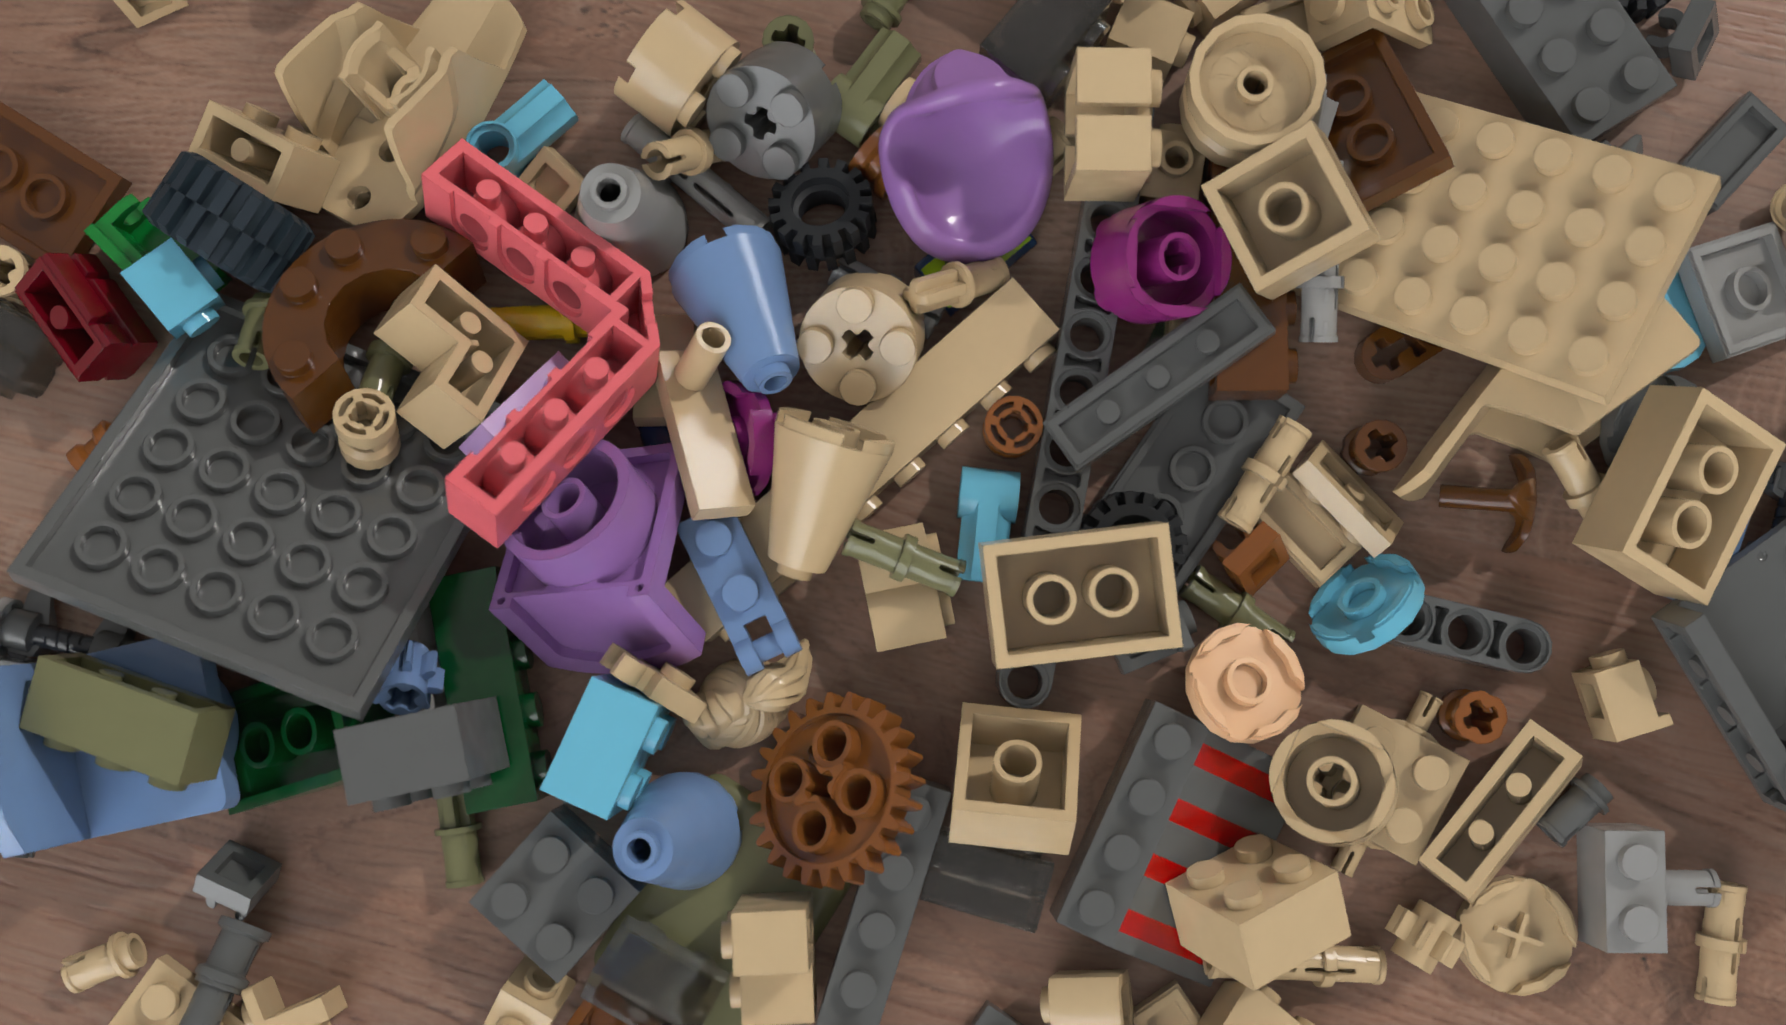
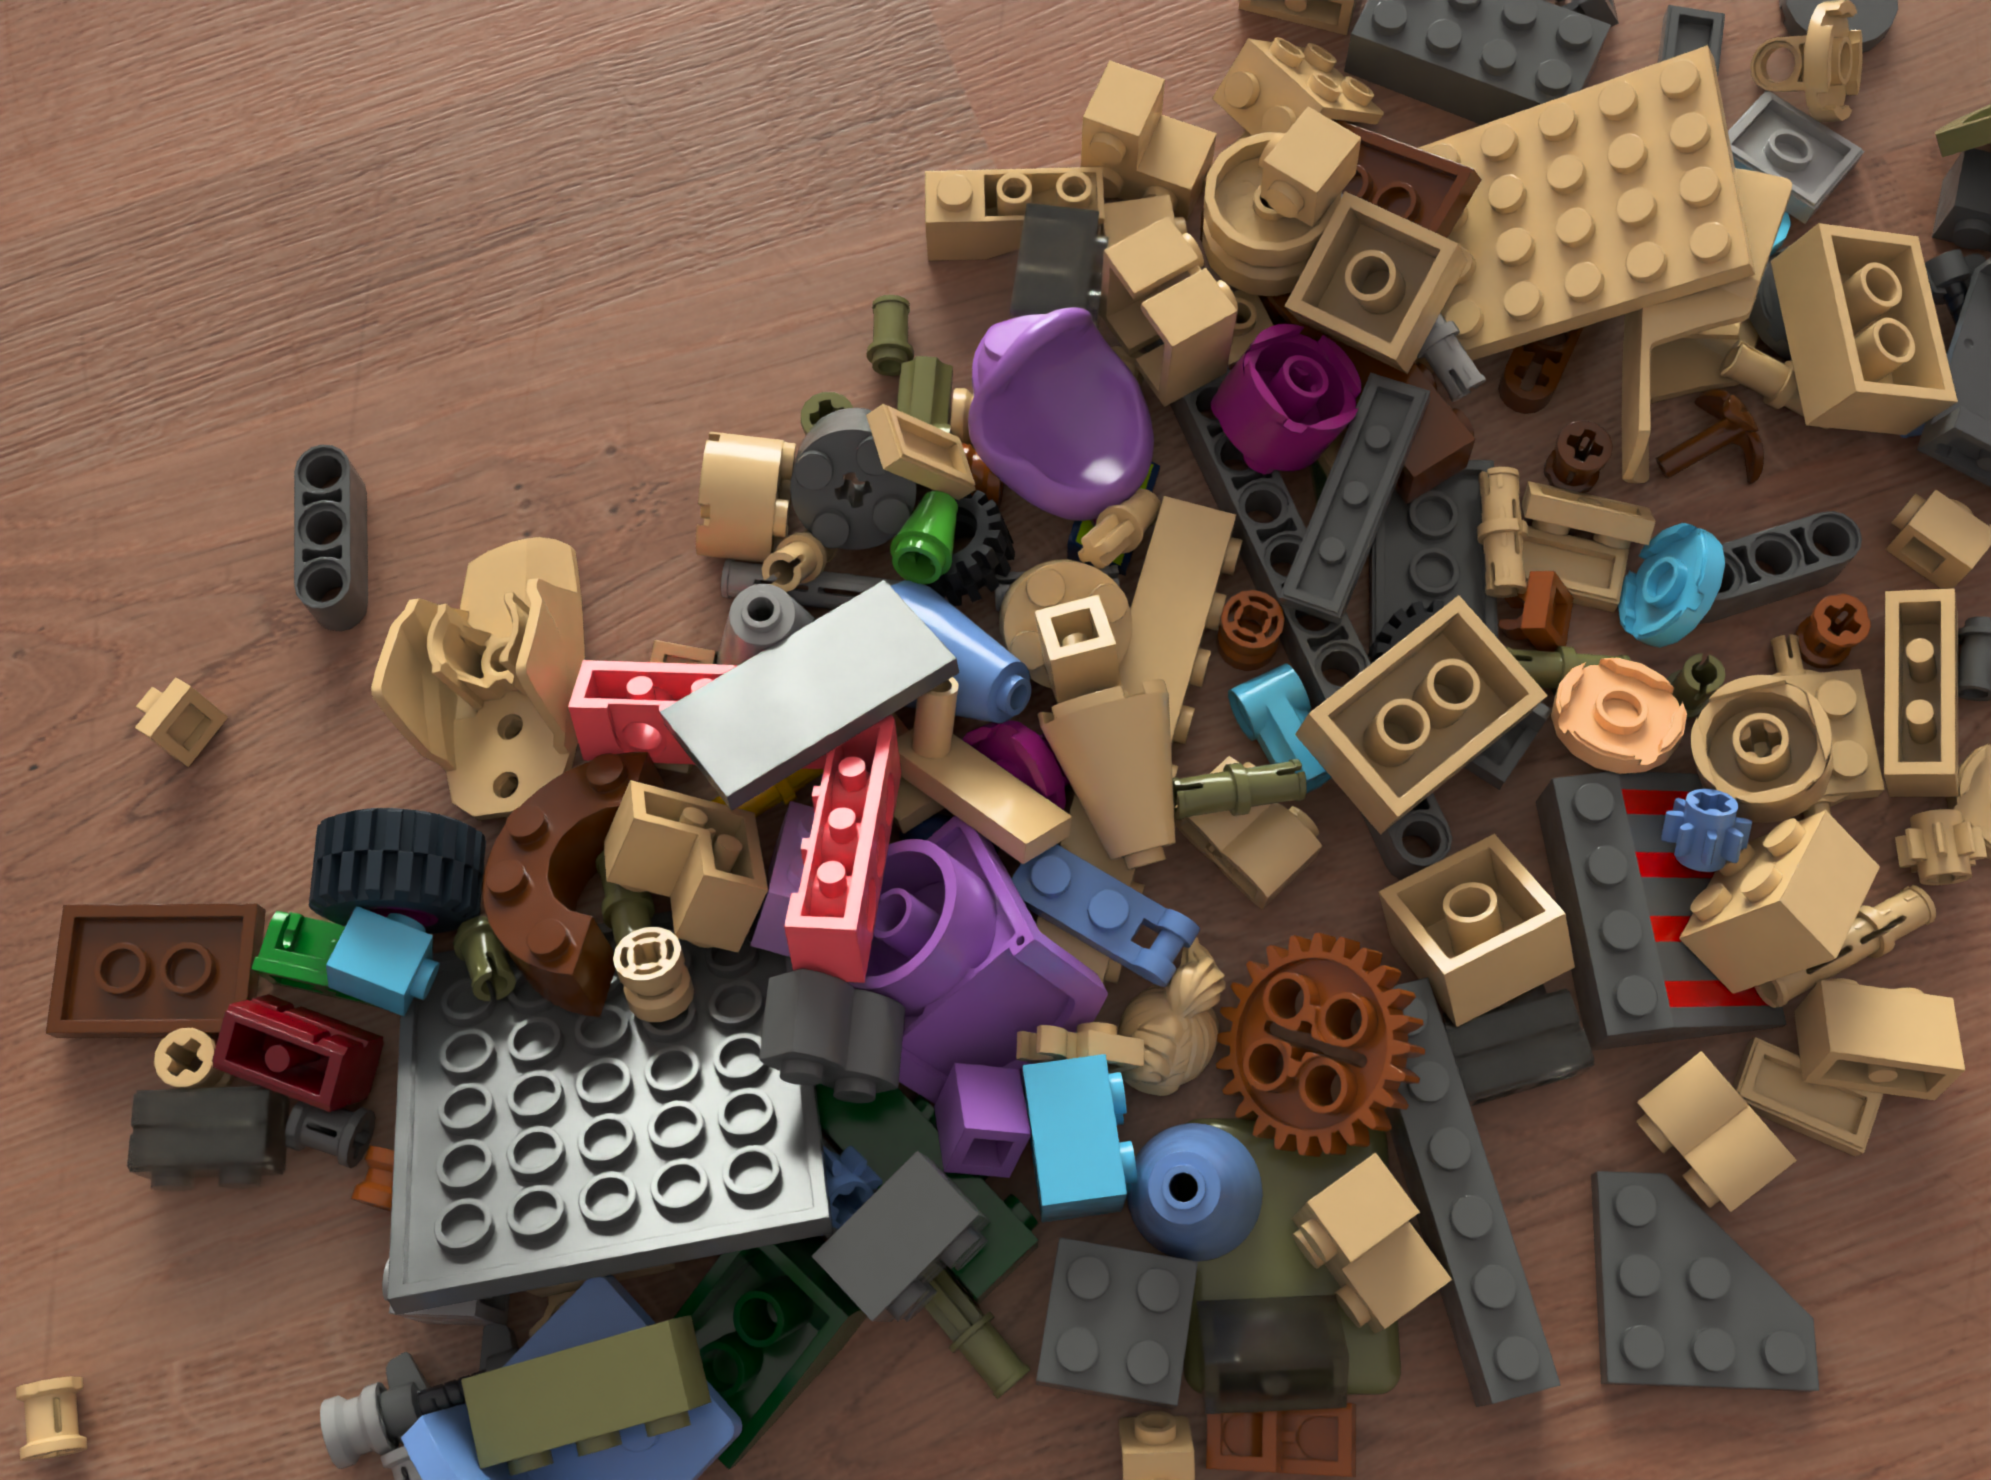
camera: 30 degrees left, 15 degrees down
tan brick [188,100,341,214] -> none
medium azure piece [466,79,579,178] -> none
none -> dark grey bush [285,1101,376,1169]
none -> tile [660,580,959,811]
none -> dark grey brick [759,969,906,1103]
none -> tan tile [866,404,976,500]
none -> bright green cone [890,491,958,584]
none -> medium lavender brick [934,1063,1031,1178]
none -> tan brick [1035,595,1121,704]
none -> tan brick [1259,107,1361,228]
none -> medium blue gear [1661,789,1752,872]
none -> olive pin [1667,653,1725,718]

